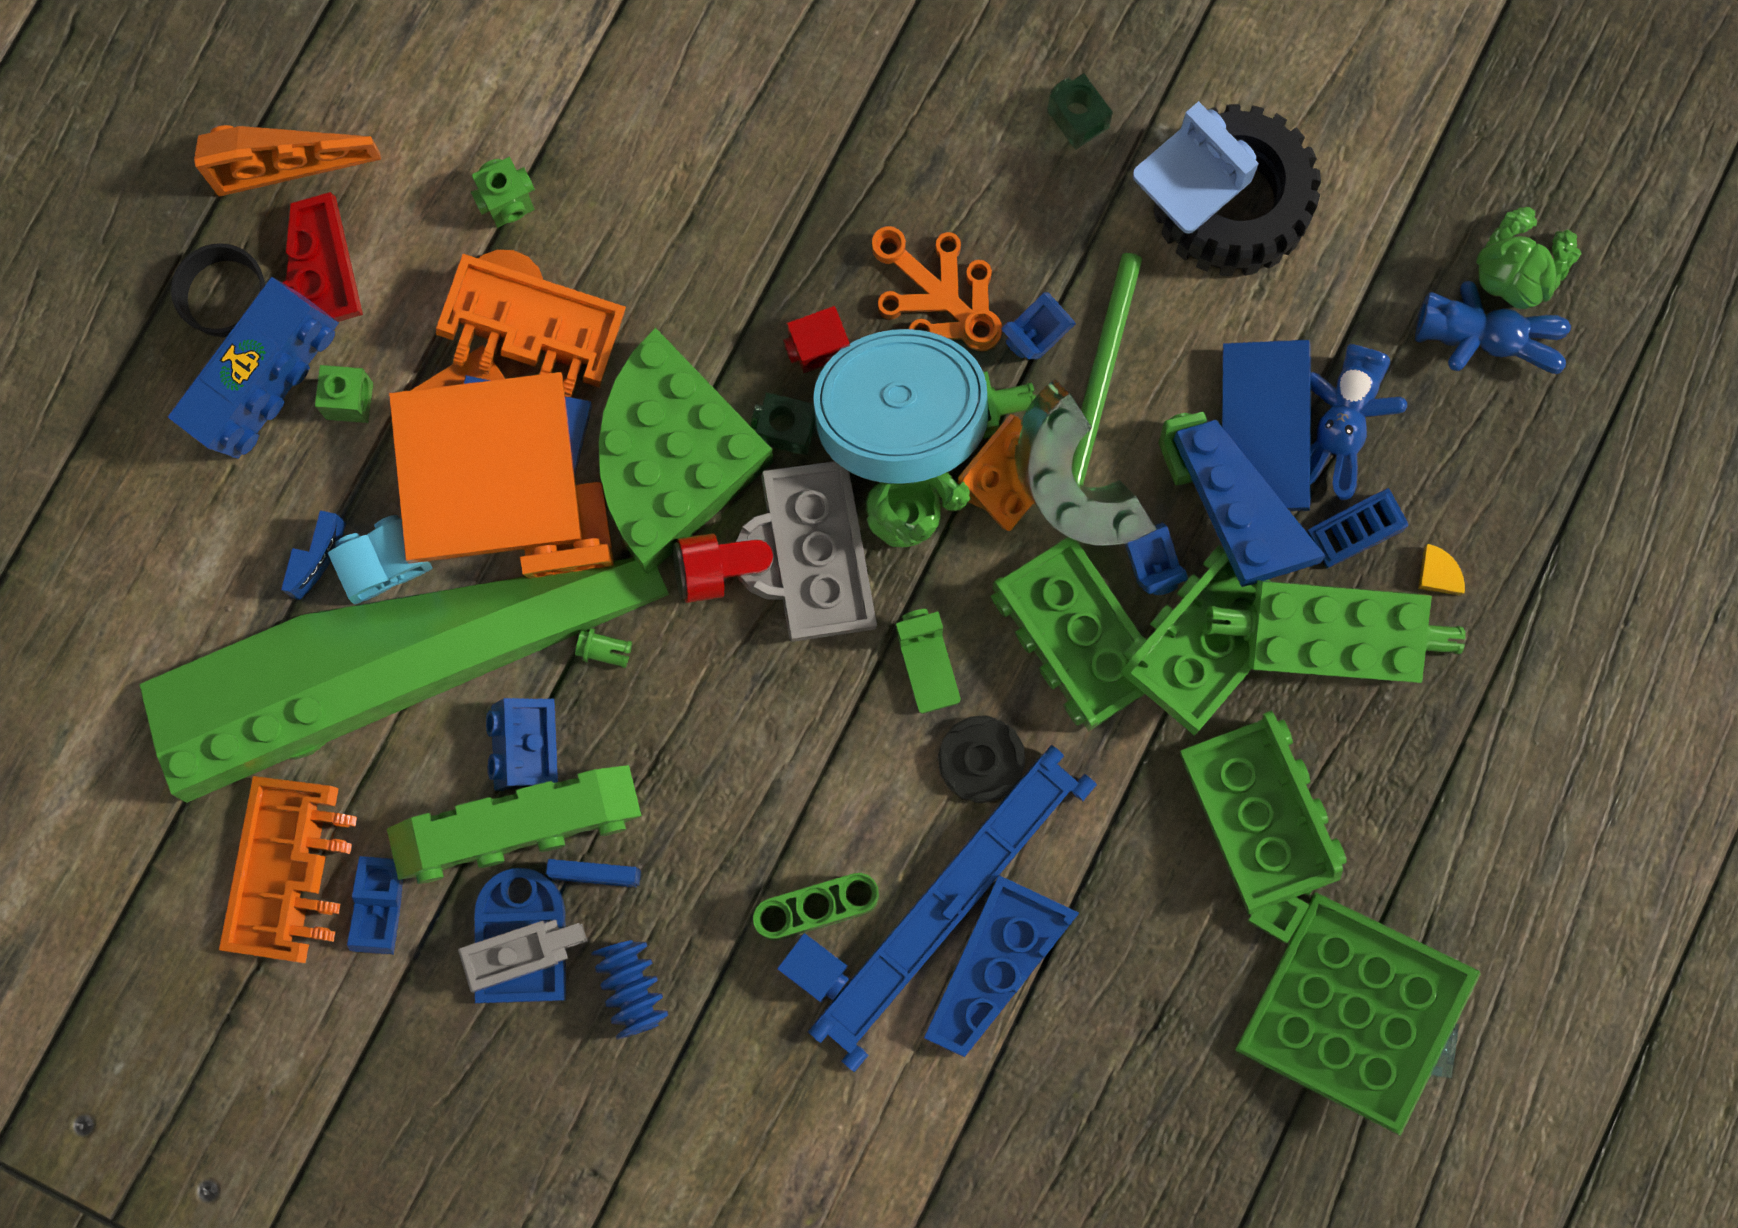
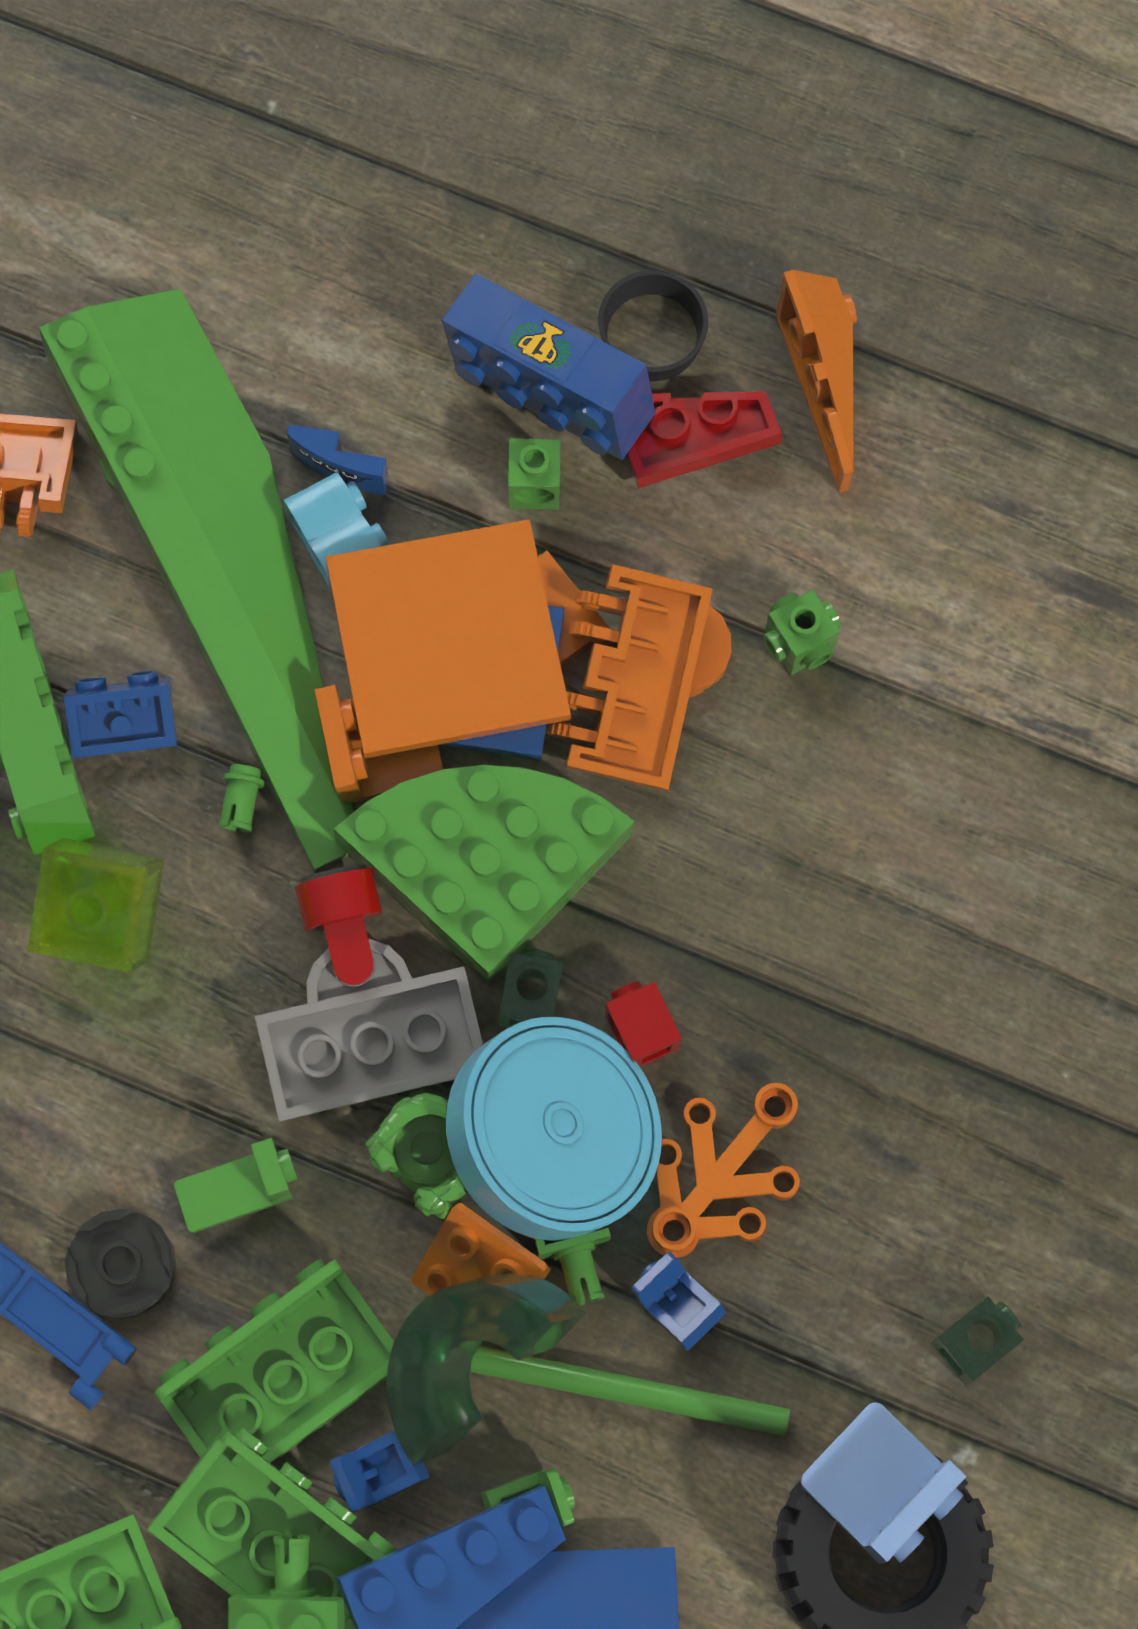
camera: 80 degrees right, 5 degrees down
none -> clear neon green brick [27,838,165,973]

